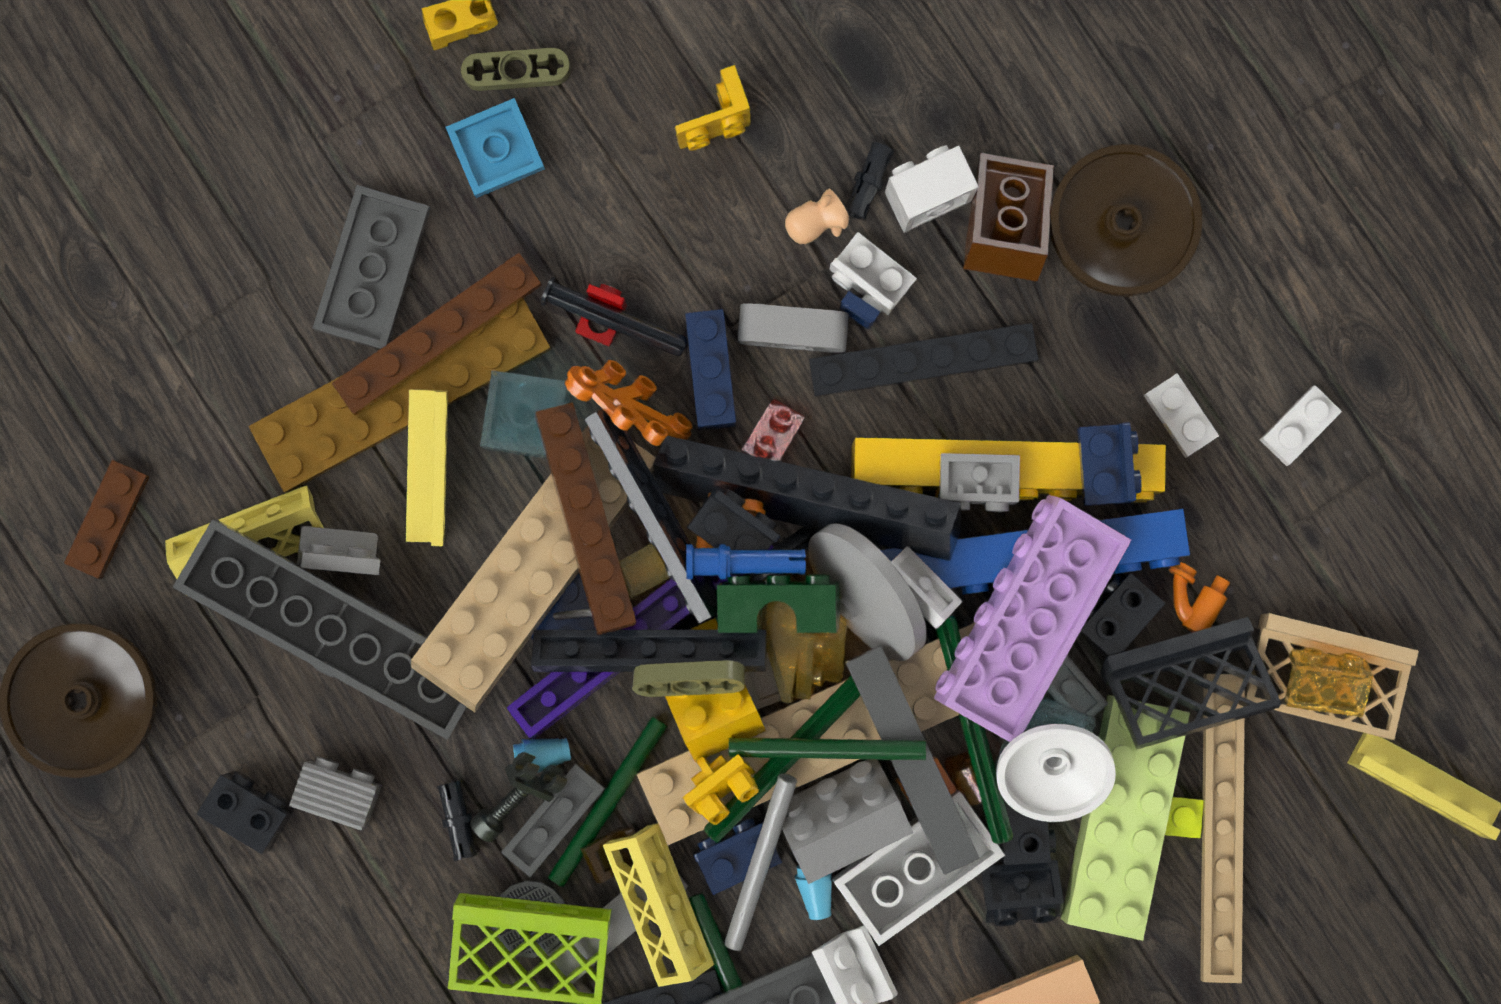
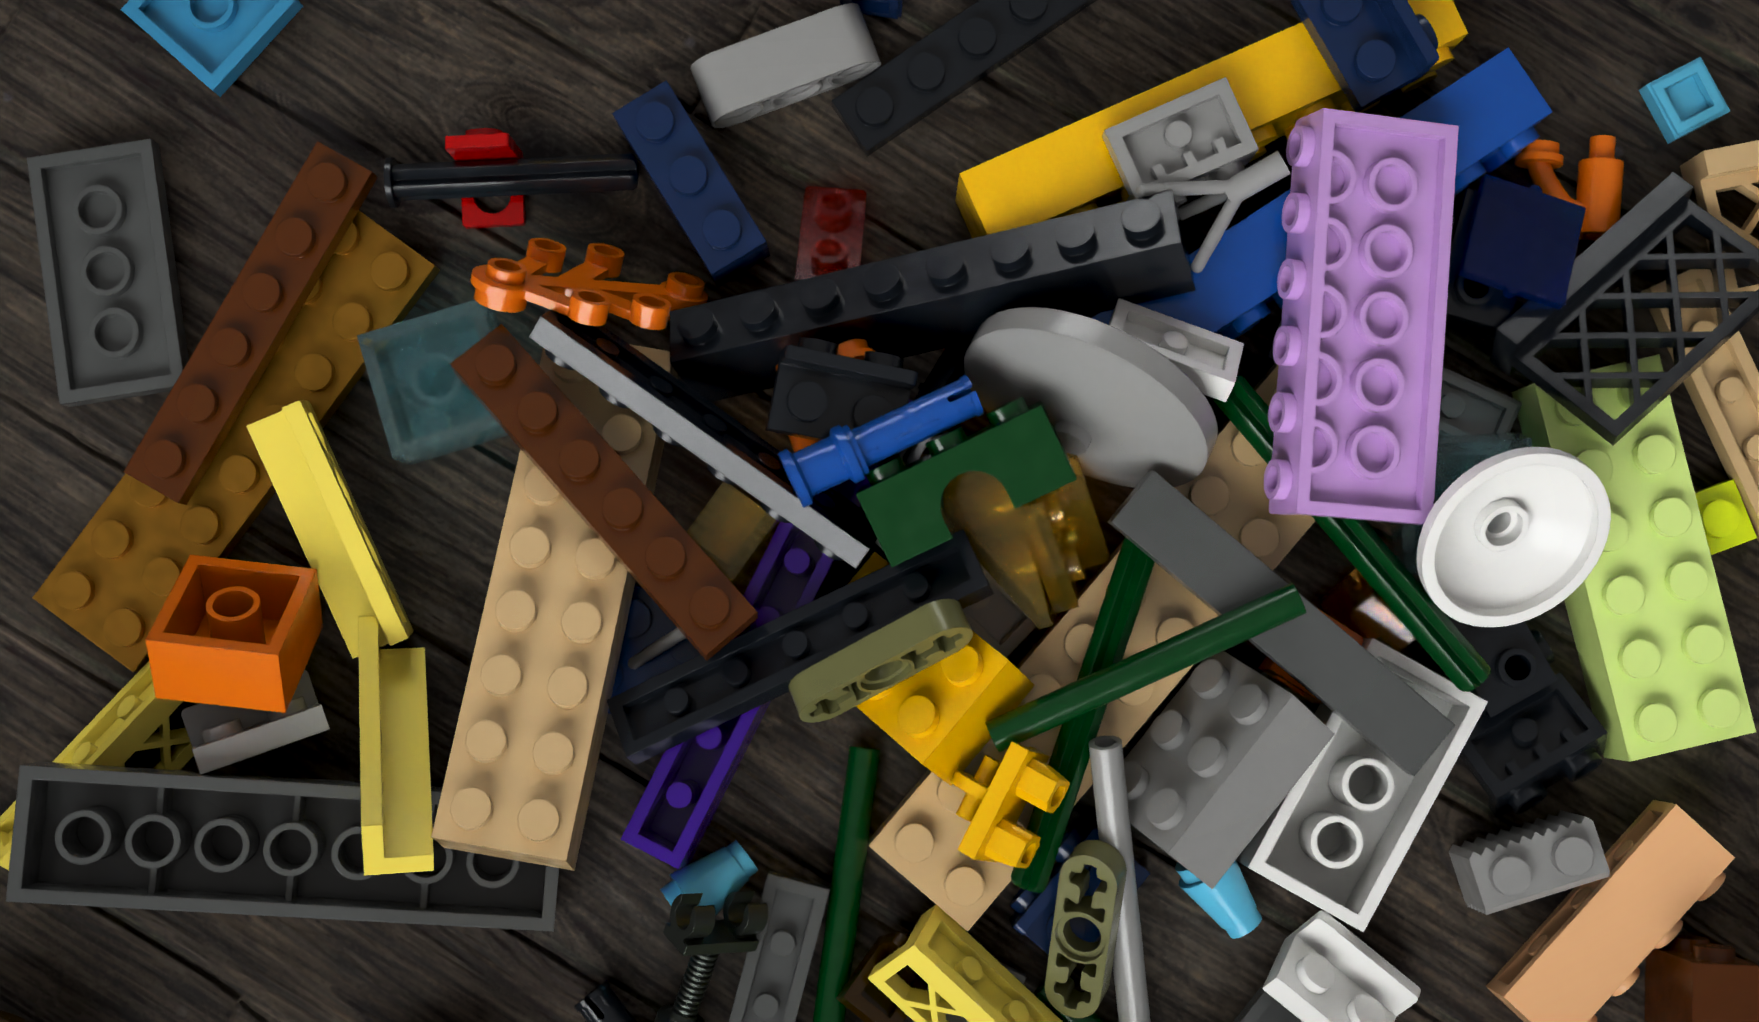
camera: 20 degrees left, 0 degrees up
none -> orange brick [145,555,323,713]
none -> light yellow fence [358,616,434,876]
none -> olive beam [1044,840,1127,1018]
none -> light grey plant [1136,151,1291,273]
none -> light grey brick [1449,810,1610,915]
none -> clear blue piece [1458,174,1586,310]
none -> medium azure tile [1638,57,1730,144]

